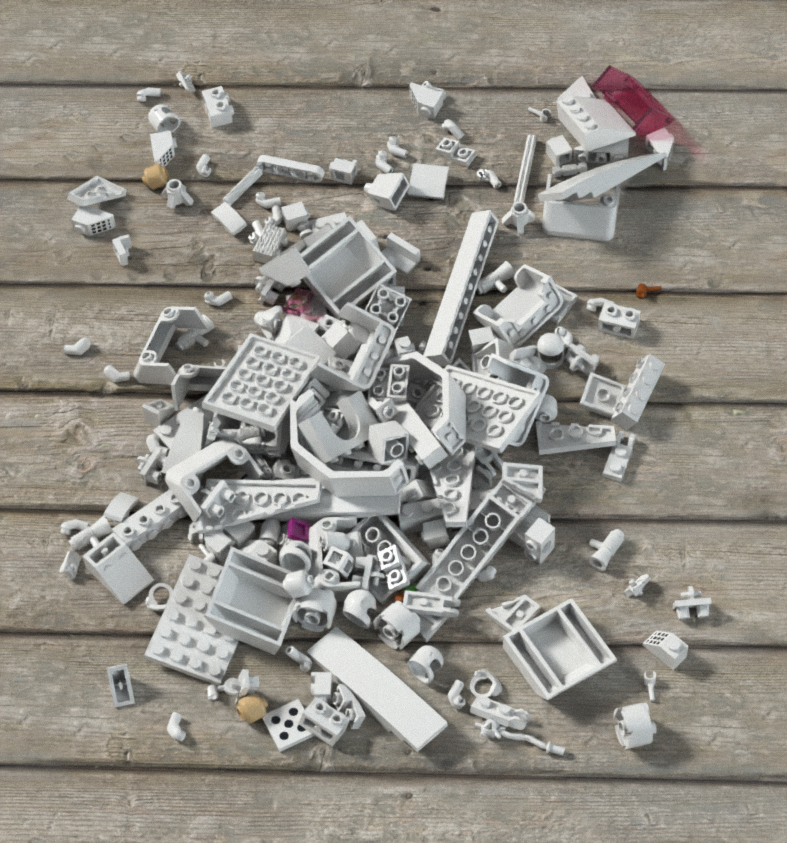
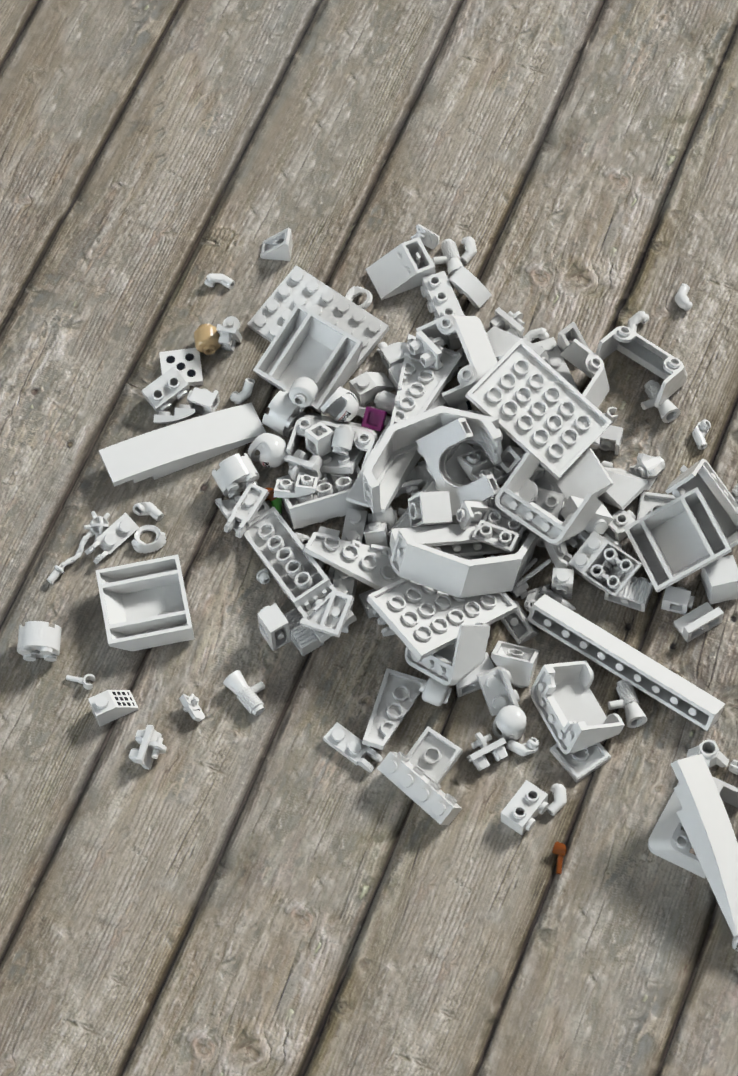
camera: 110 degrees right, 5 degrees up
white hand [207,684,224,700] -> none
clear pink tile [283,288,314,316] -> none
white helmet [407,645,444,684] -> none
white brick [468,326,497,354] -> none
white wing [485,595,541,632] -> none

